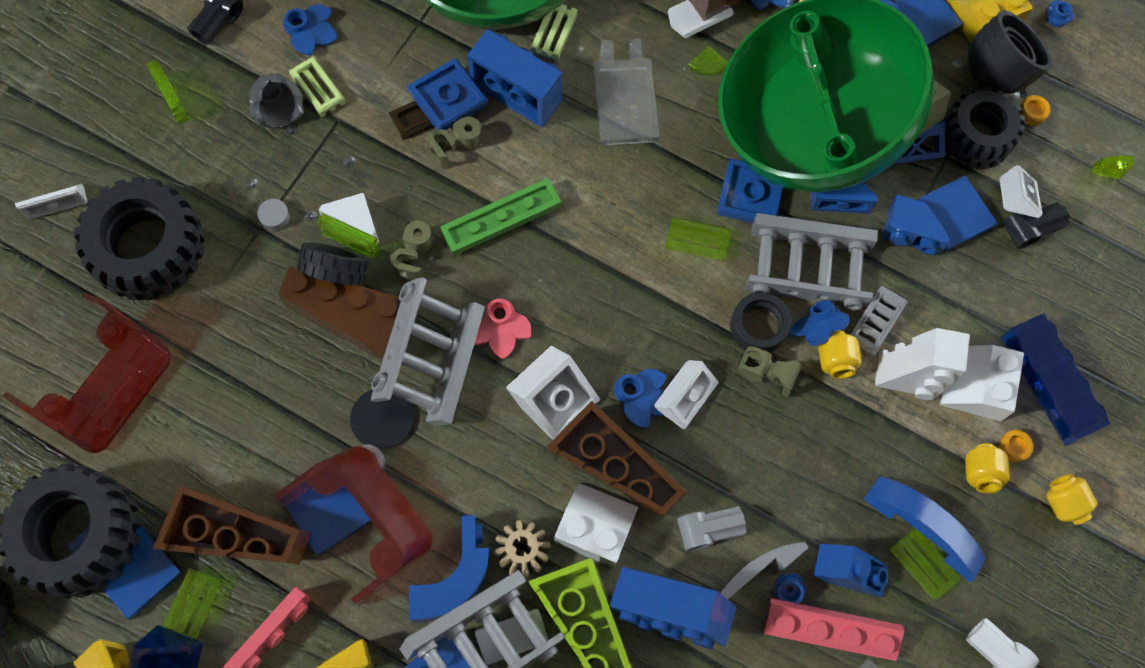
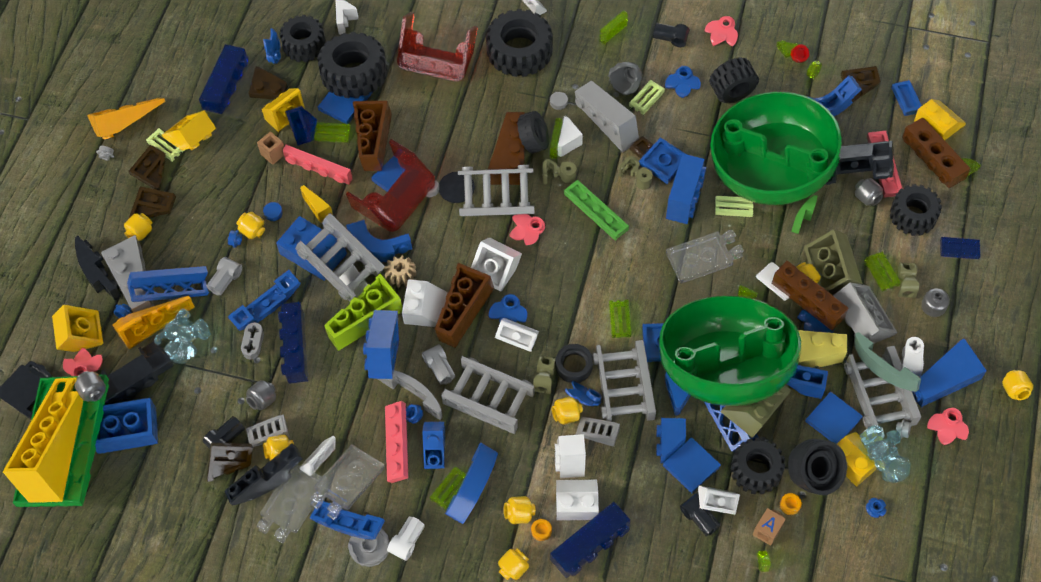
camera: 80 degrees right, 10 degrees down
none -> light grey fence [441,356,535,434]
none -> light grey wedge [575,81,639,153]
none -> medium nougat brick [753,508,786,546]

